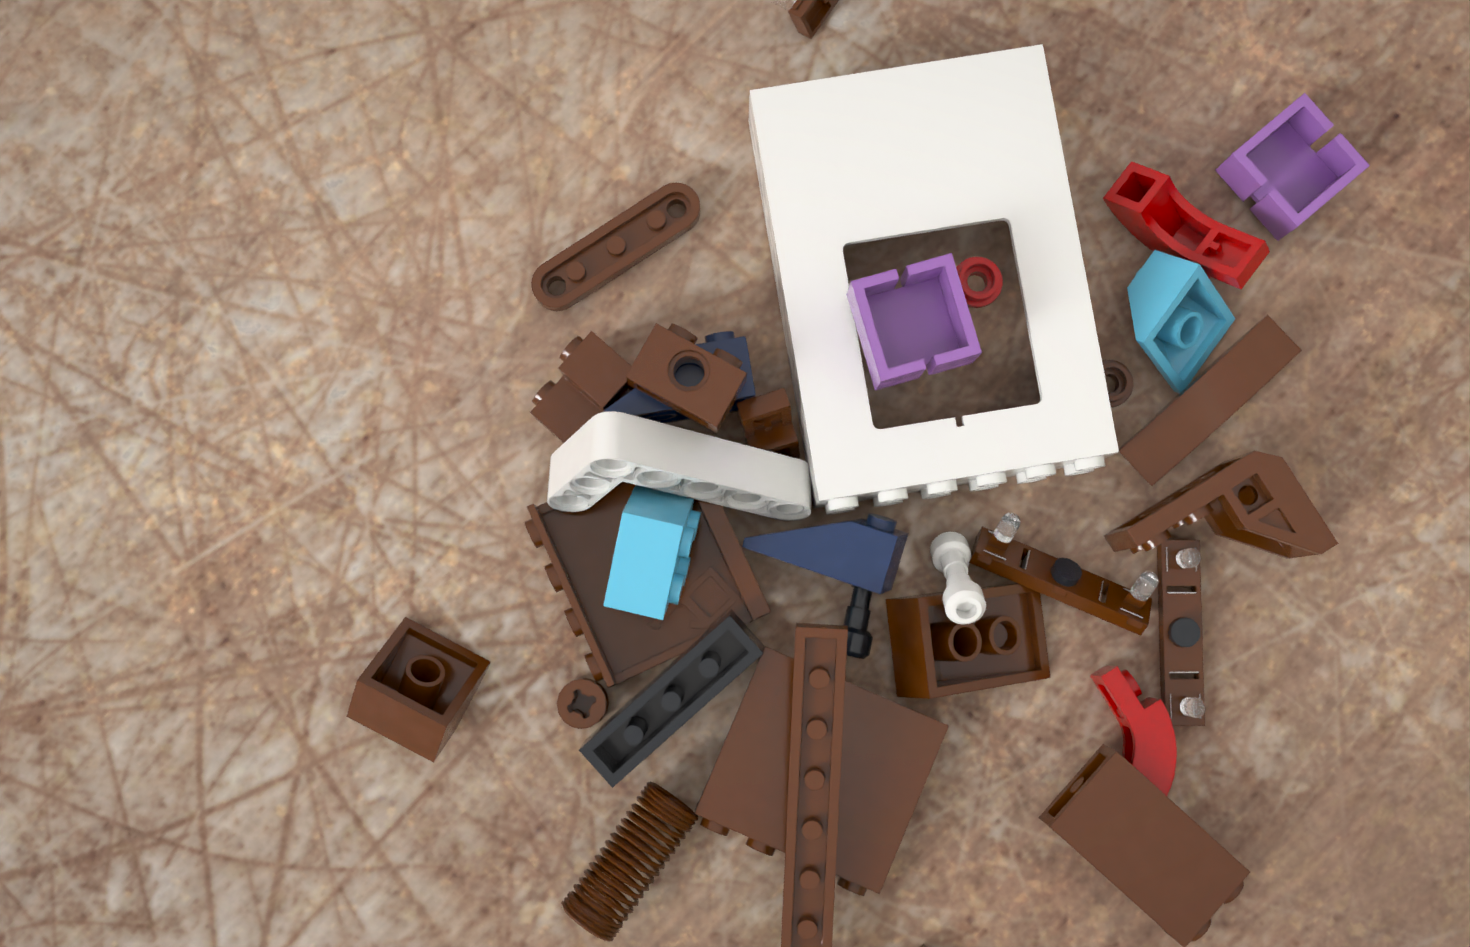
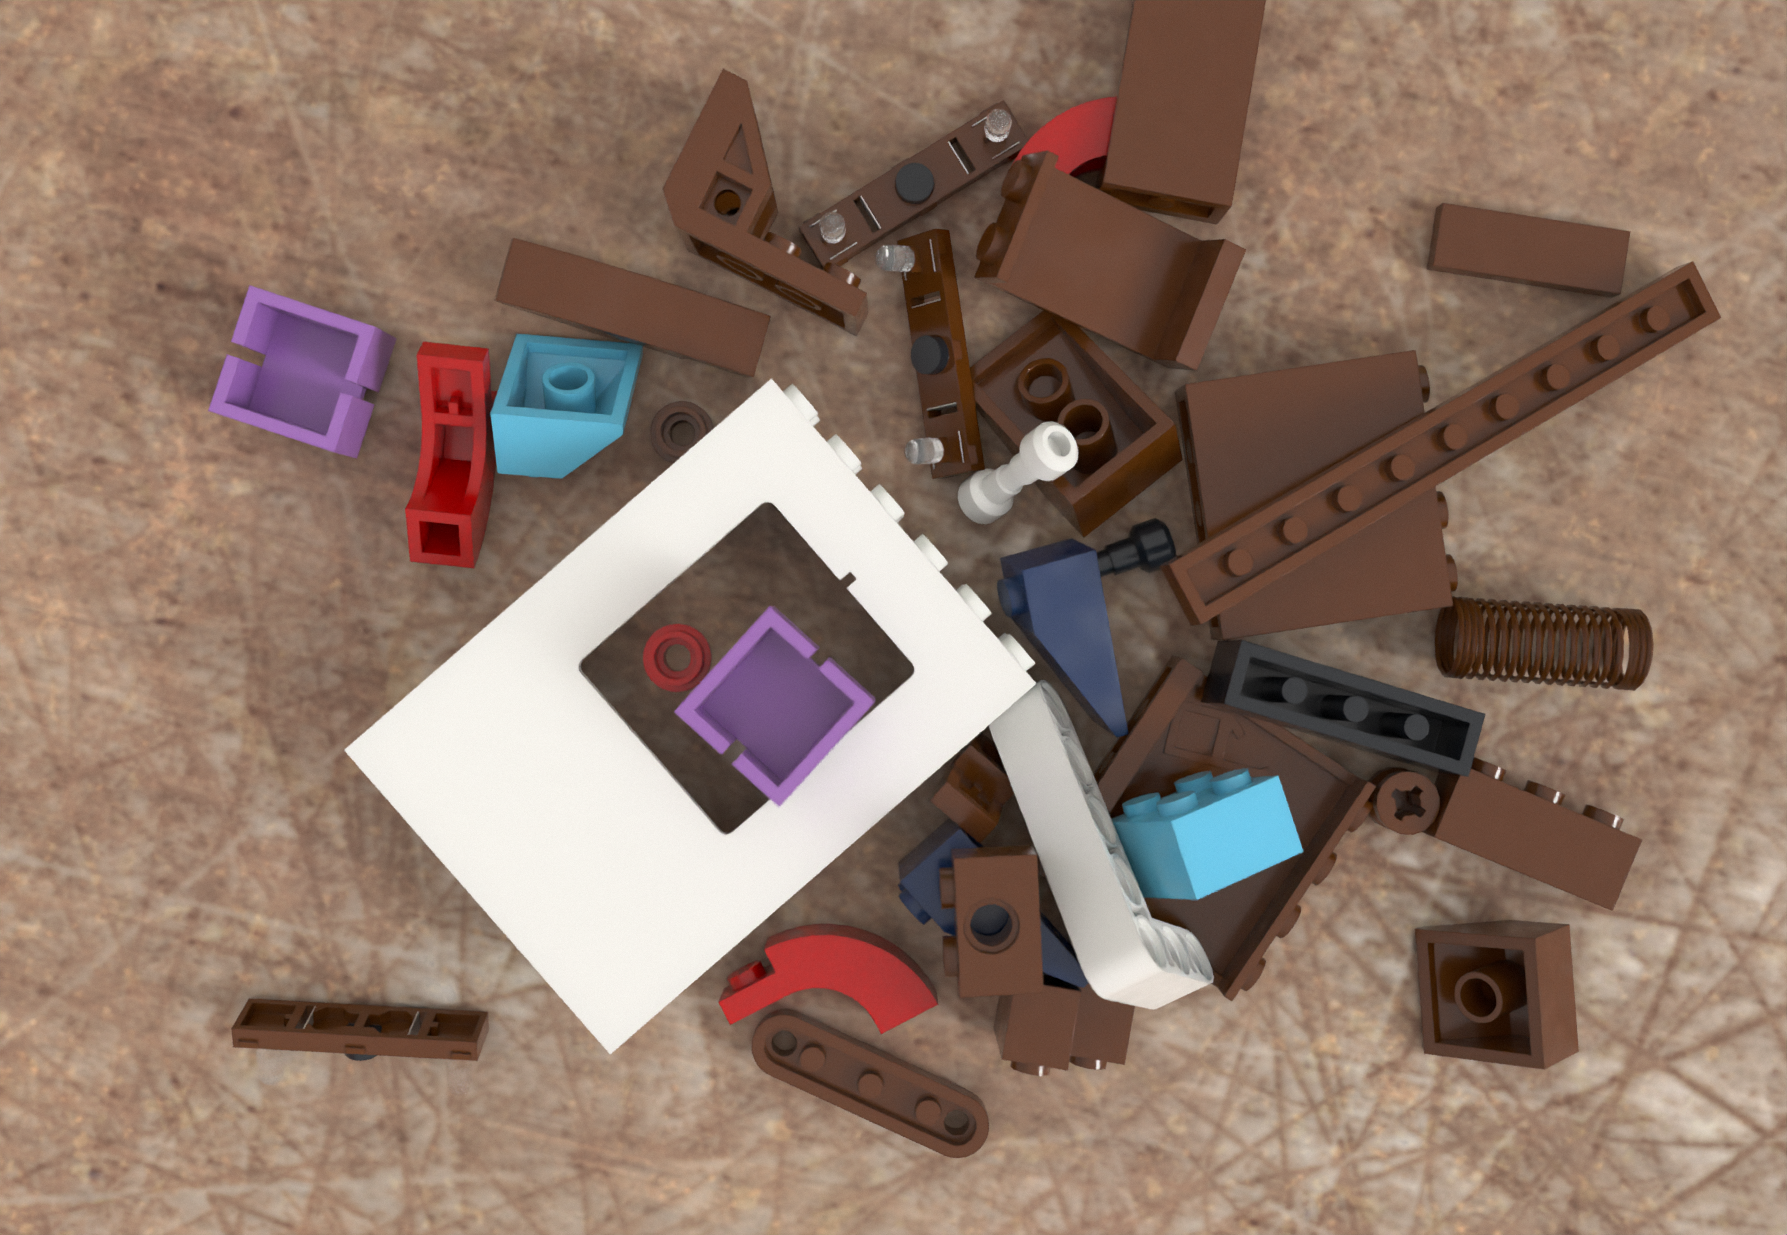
camera: 115 degrees left, 5 degrees up
none -> red arch [718,924,938,1034]
none -> reddish brown panel [974,150,1246,371]
none -> reddish brown brick [1422,757,1642,911]

